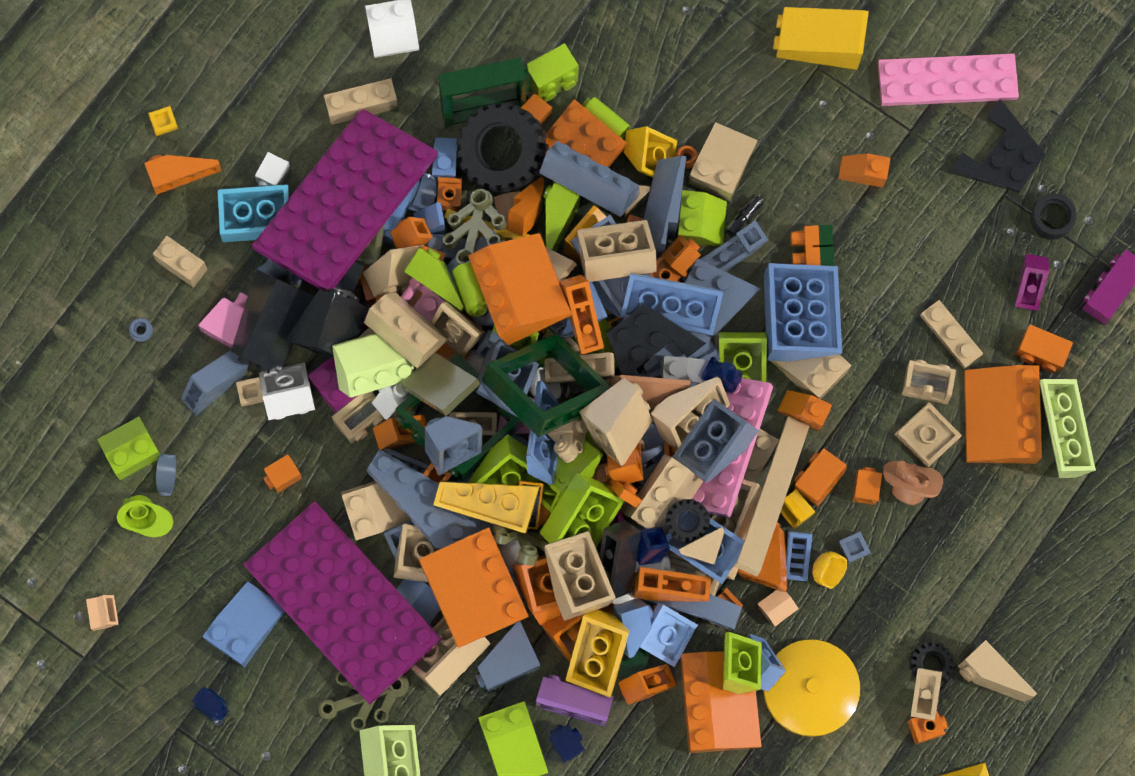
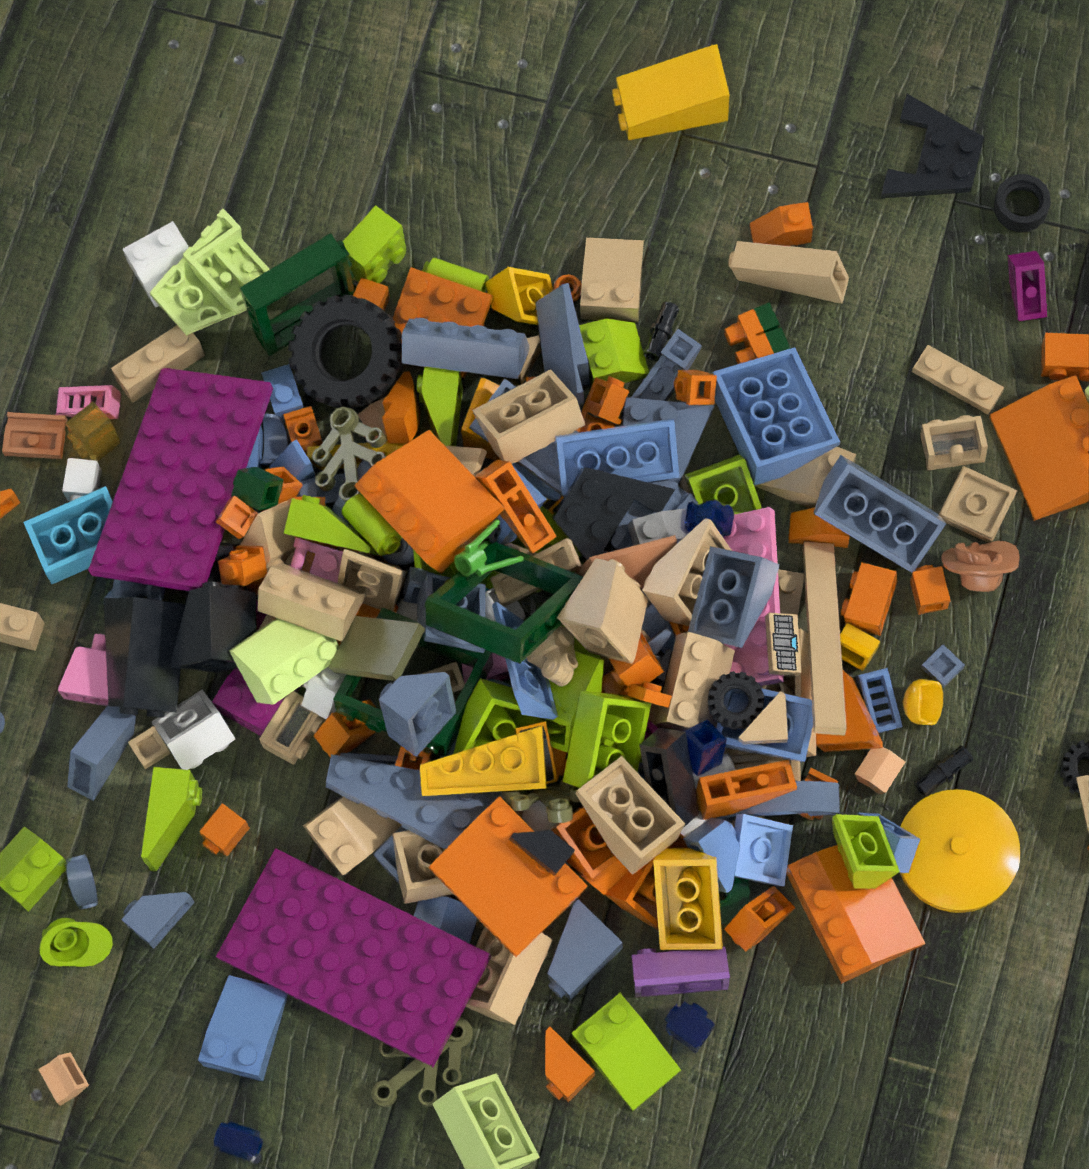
camera: 10 degrees left, 5 degrees down
bright pink plate [878,54,1019,106] -> none
none -> nougat plate [2,412,67,459]
none -> bright pink slope [56,385,121,419]
none -> clear yellow brick [65,401,121,462]
none -> sand blue slope [121,892,195,949]
none -> lime slope [141,767,202,871]
none -> yellowish green wedge [150,209,296,335]
none -> orange plate [215,496,258,539]
none -> orange brick [218,545,267,586]
none -> dark green brick [231,467,284,510]
none -> bright green plant [454,520,524,576]
none -> black tile [509,830,575,876]
none -> orange slope [545,1027,595,1102]
none -> orange brick [674,370,717,405]
none -> tan slope [729,241,849,304]
none -> tile [765,613,802,676]
none -> sand blue slope [813,455,946,573]
none -> black pin [914,745,973,797]

